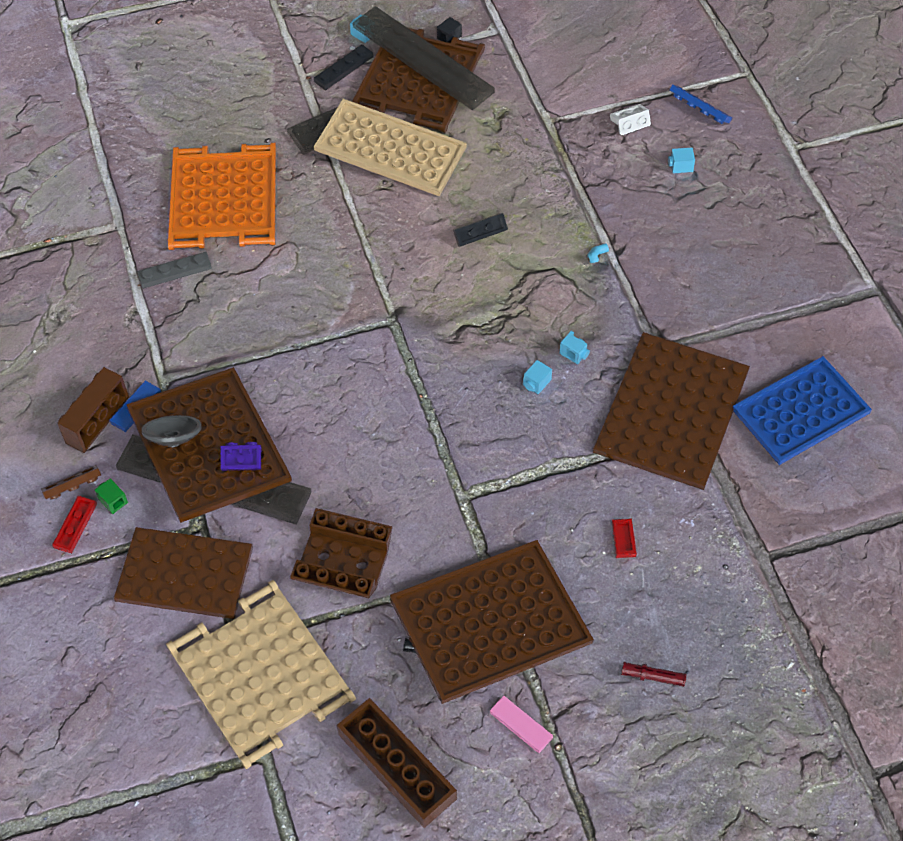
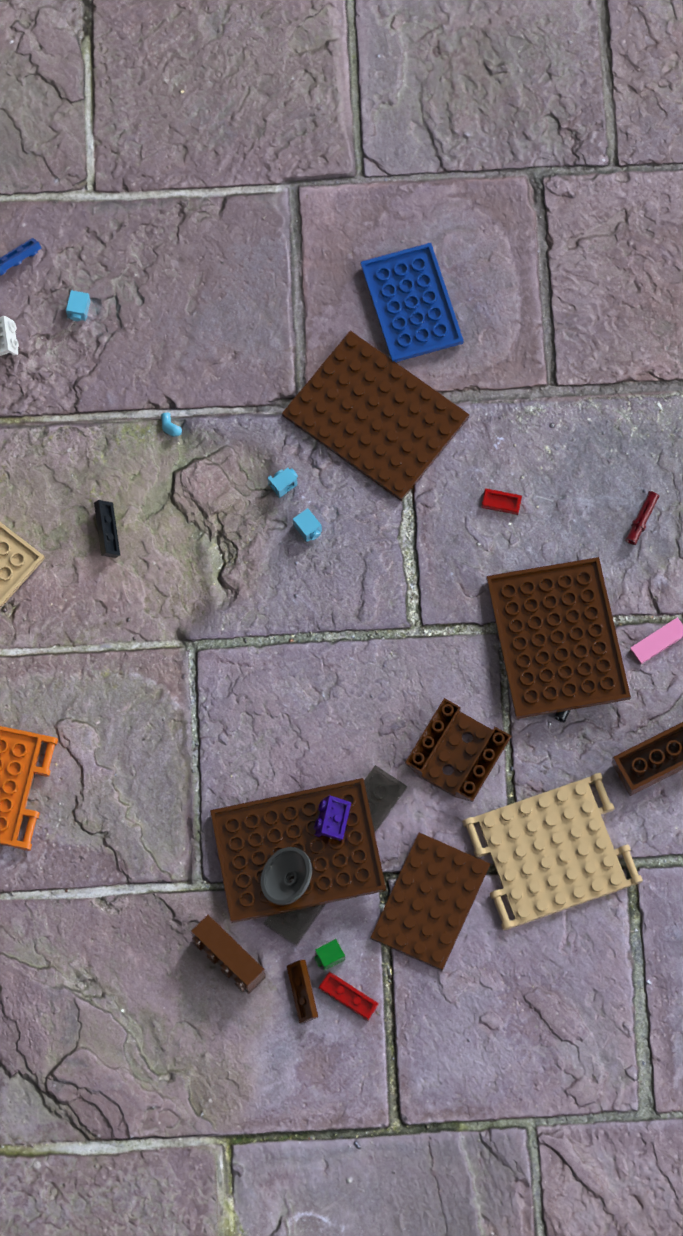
camera: 75 degrees left, 15 degrees up
blue tile [110,380,161,432] -> none
dark grey plate [137,252,212,289] -> none

